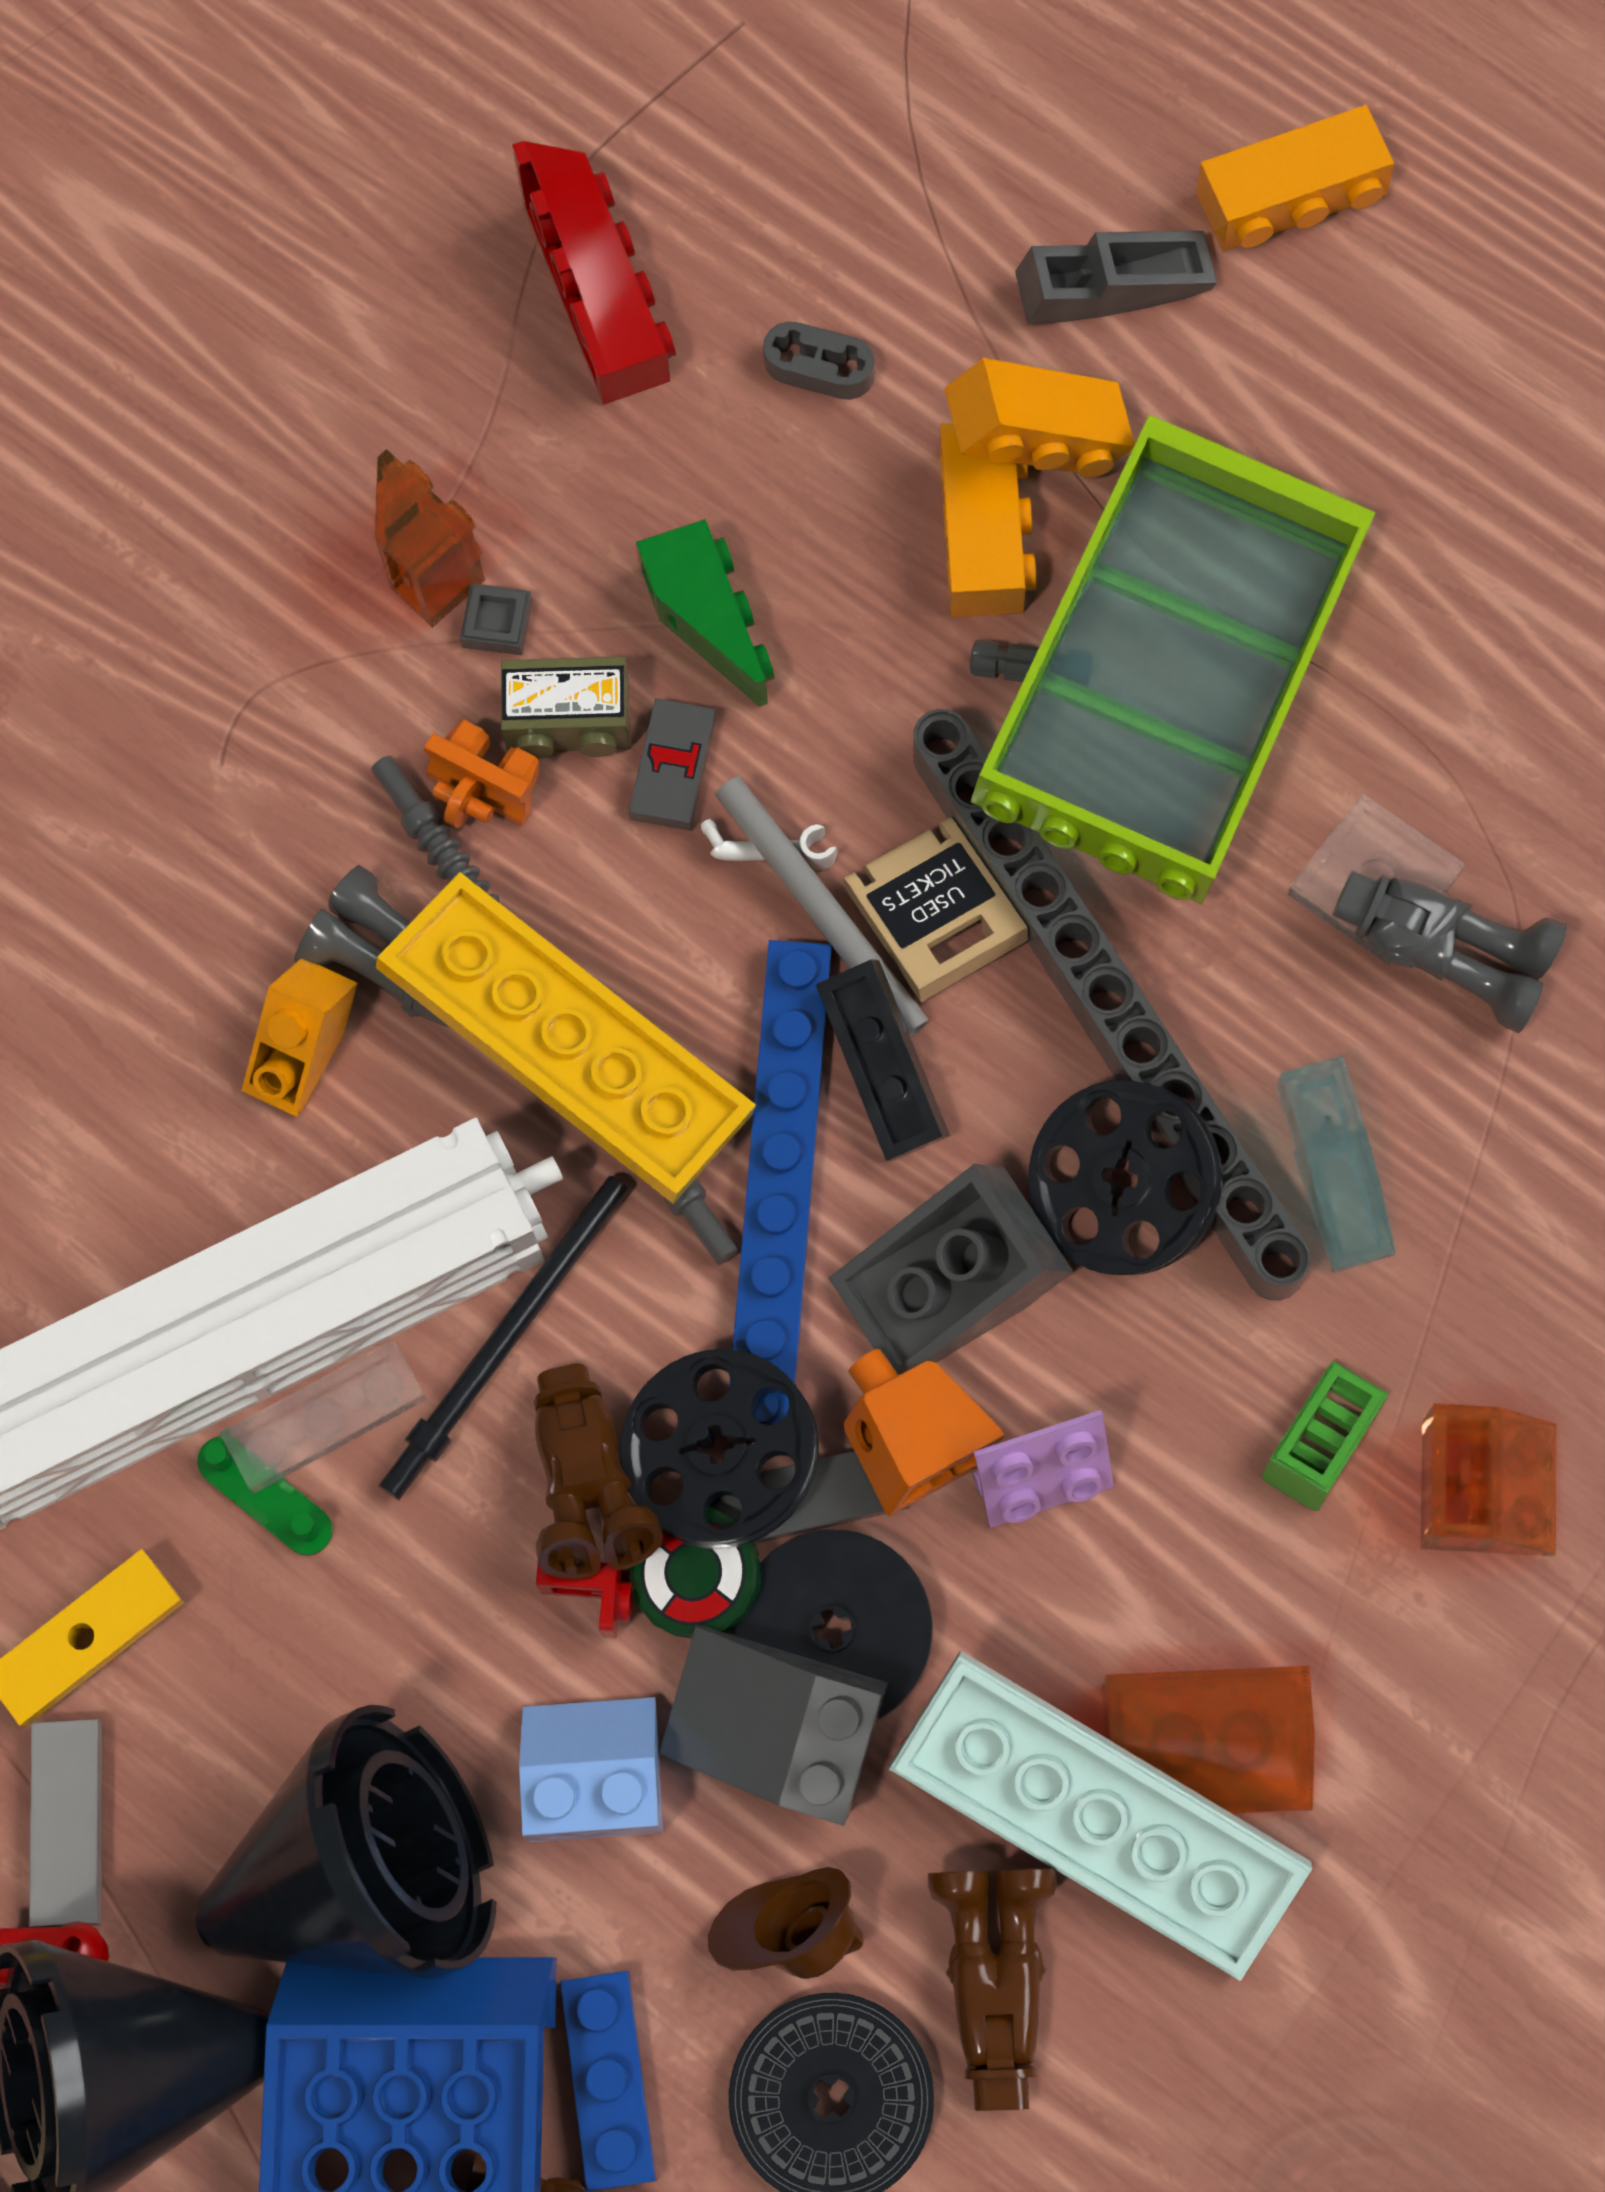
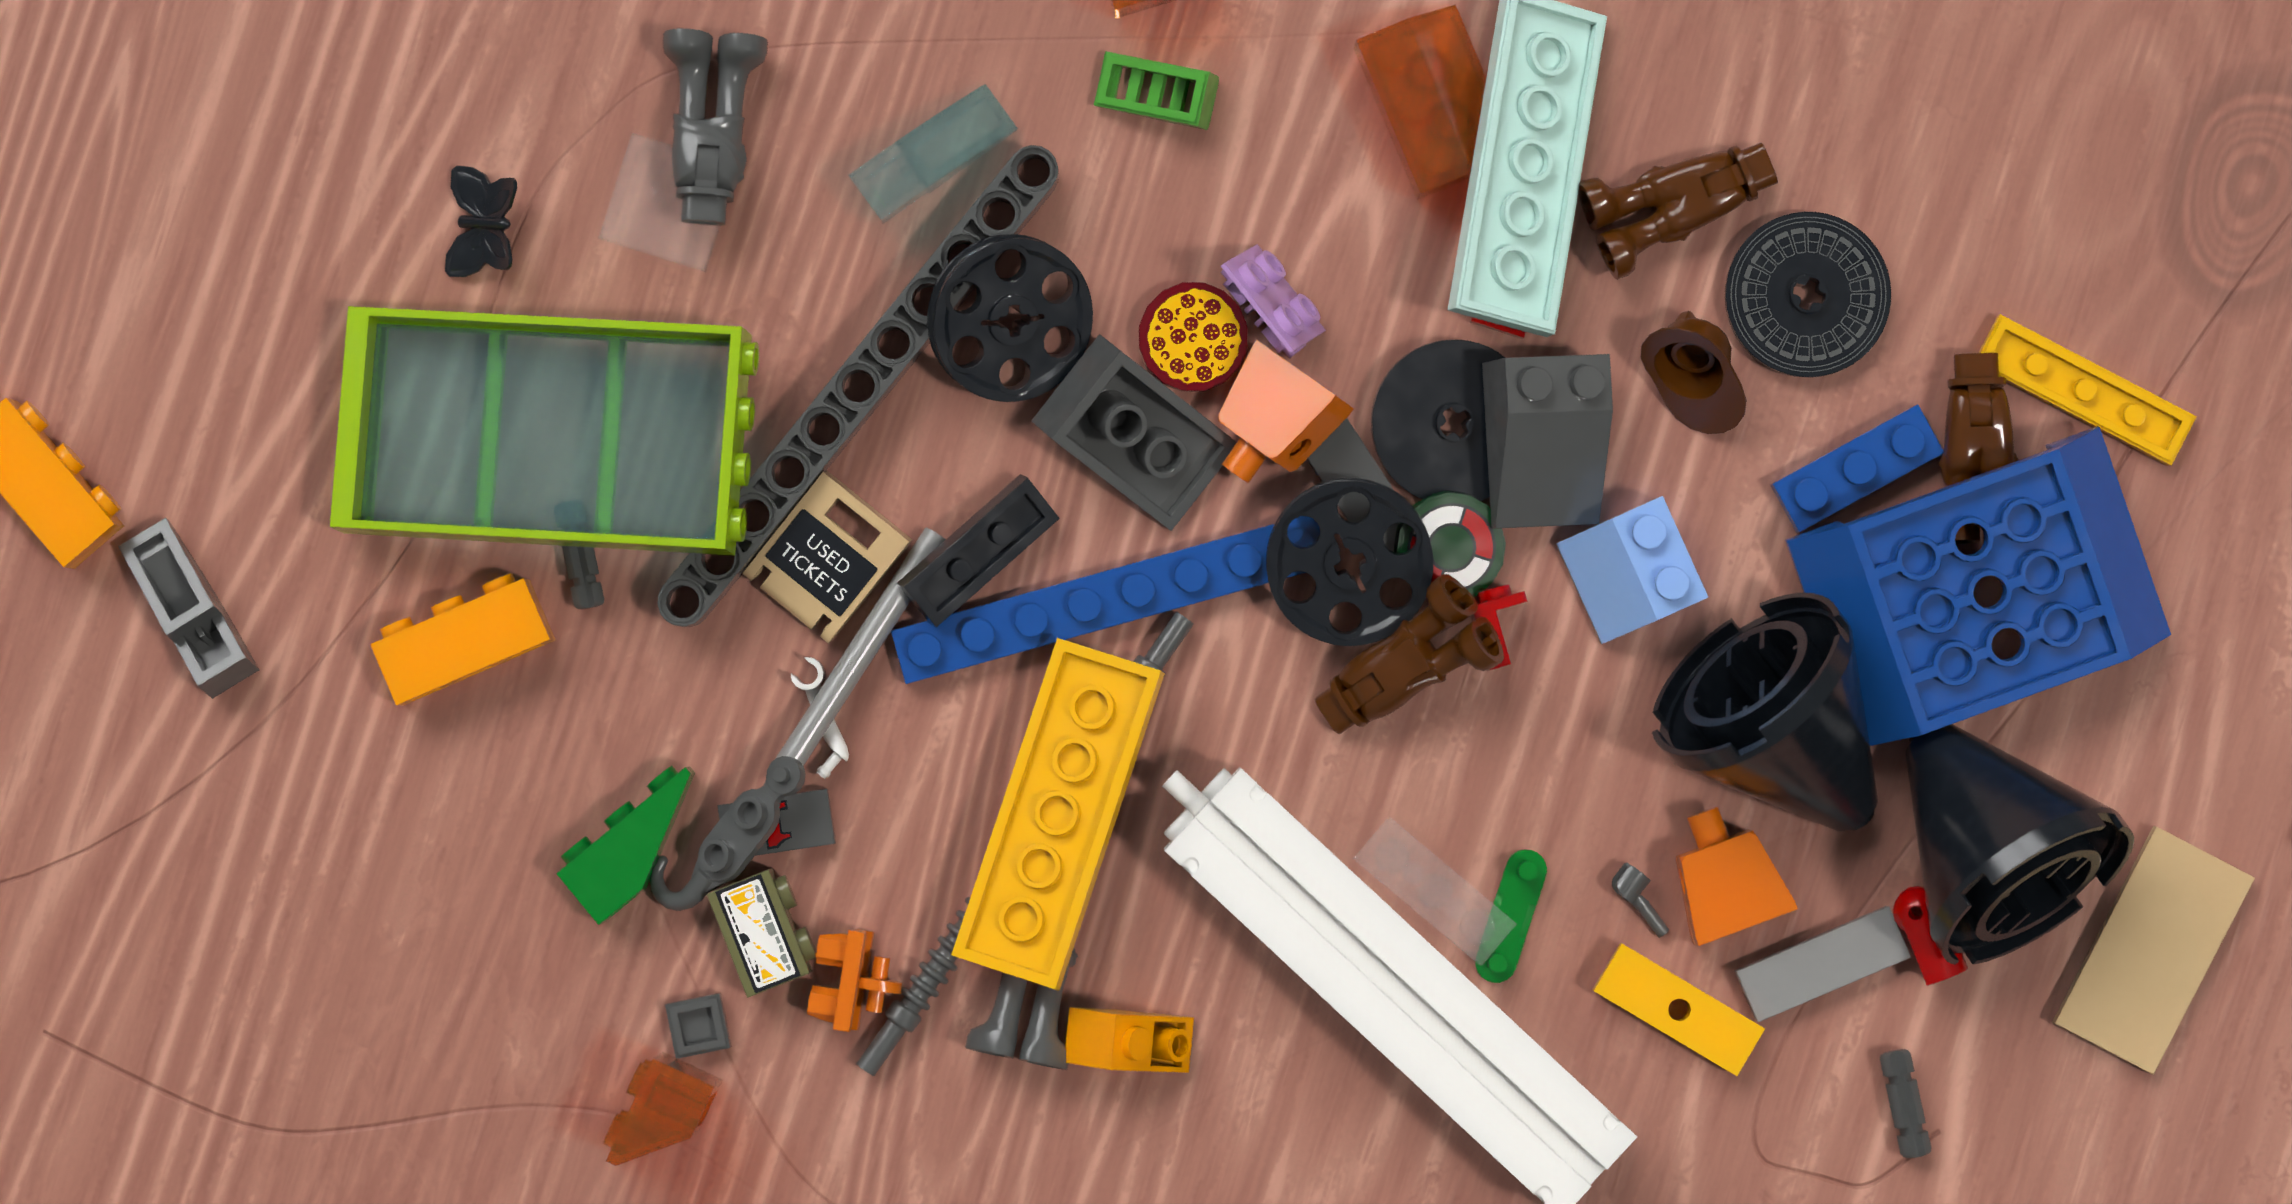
camera: 115 degrees left, 15 degrees up
black bar [378,1175,630,1501] -> none
red wedge [512,141,676,405] -> none
dark grey beam [763,322,875,400] -> none
light orange brick [944,358,1135,478] -> none
none -> black piece [445,166,517,277]
none -> dark grey piece [650,756,806,911]
none -> tile [1139,282,1248,392]
none -> dark grey hand [1612,863,1669,938]
none -> orange torso [1676,806,1798,946]

